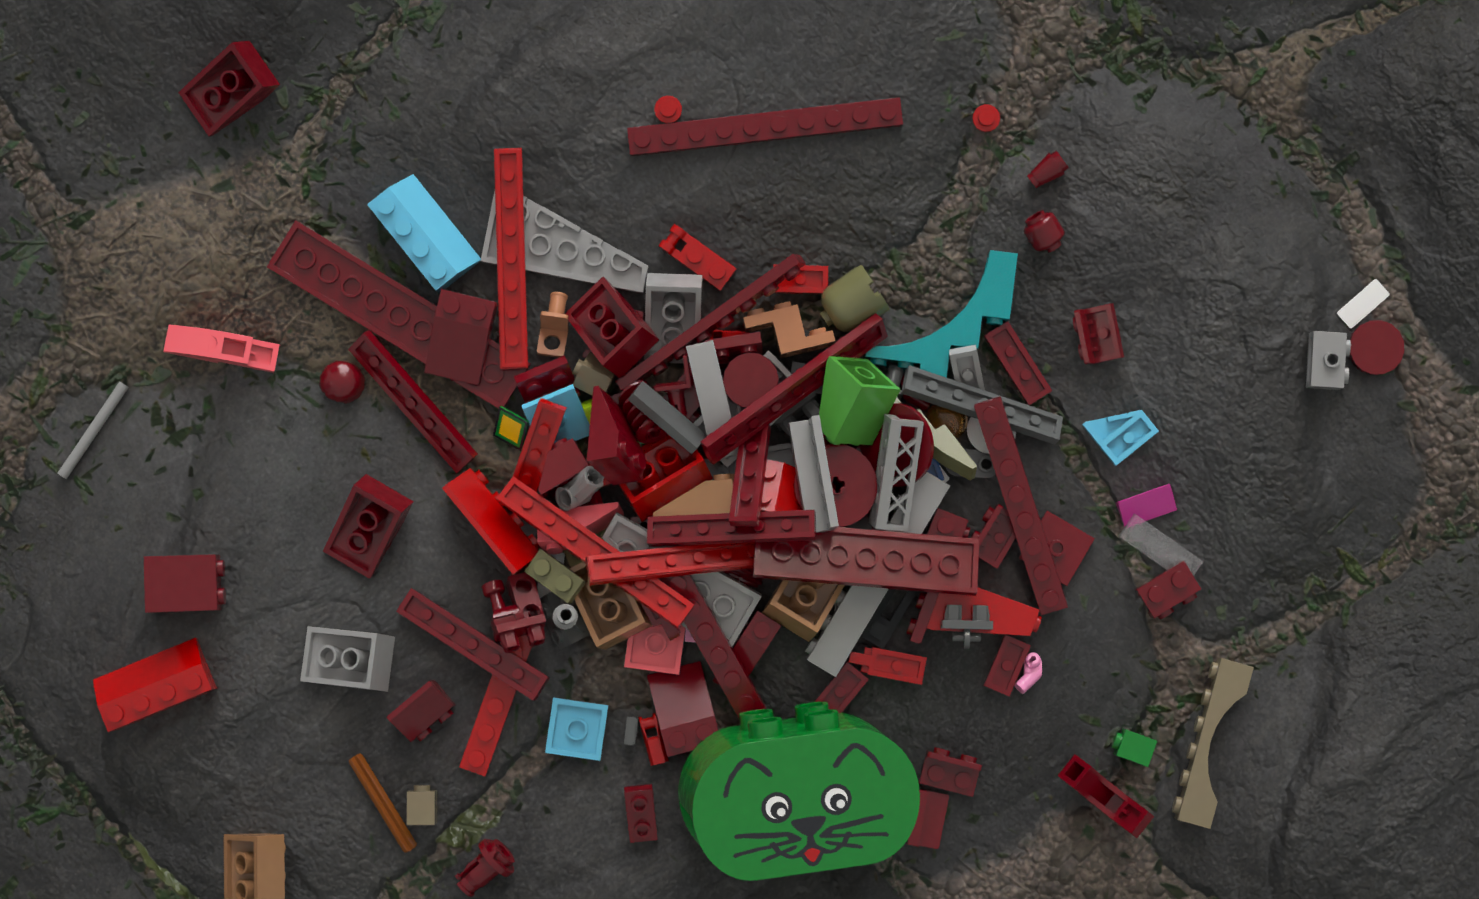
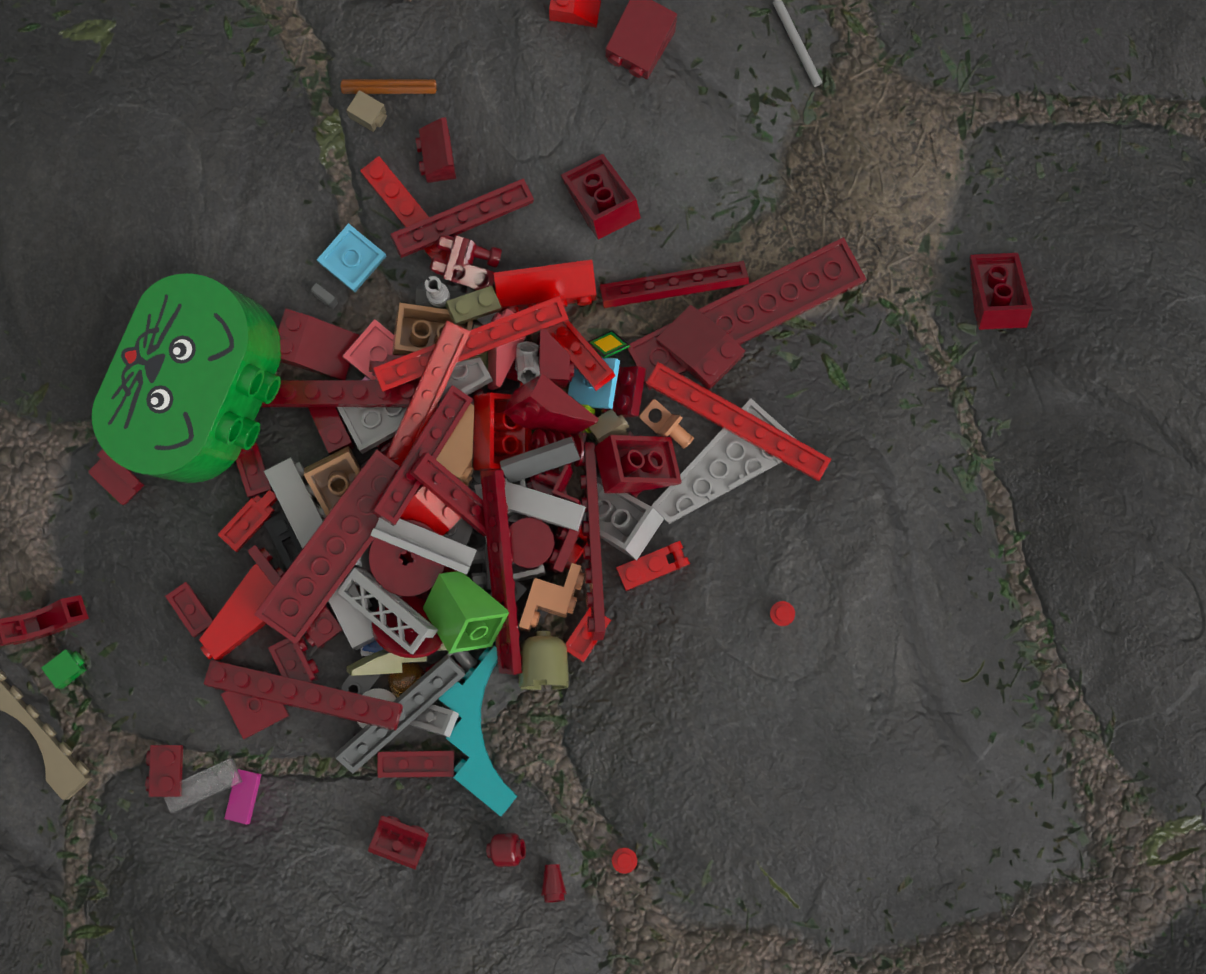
camera: 120 degrees right, 5 degrees down
coral slope [163,325,280,373] -> none
light grey slope [300,626,395,692] -> none
dark red hair [319,361,365,404] -> none
medium azure slope [367,174,481,294] -> none
dark red piece [455,839,515,897] -> none
dark red plate [624,784,658,843] -> none
dark red plate [627,97,903,157] -> none
red bar [639,713,669,766] -> none
dark red bracket [919,747,982,797] -> none
dark grey hips [941,605,993,650] -> none
bright pink arm [1014,652,1042,694] -> none
medium azure wing [1082,410,1159,466] -> none

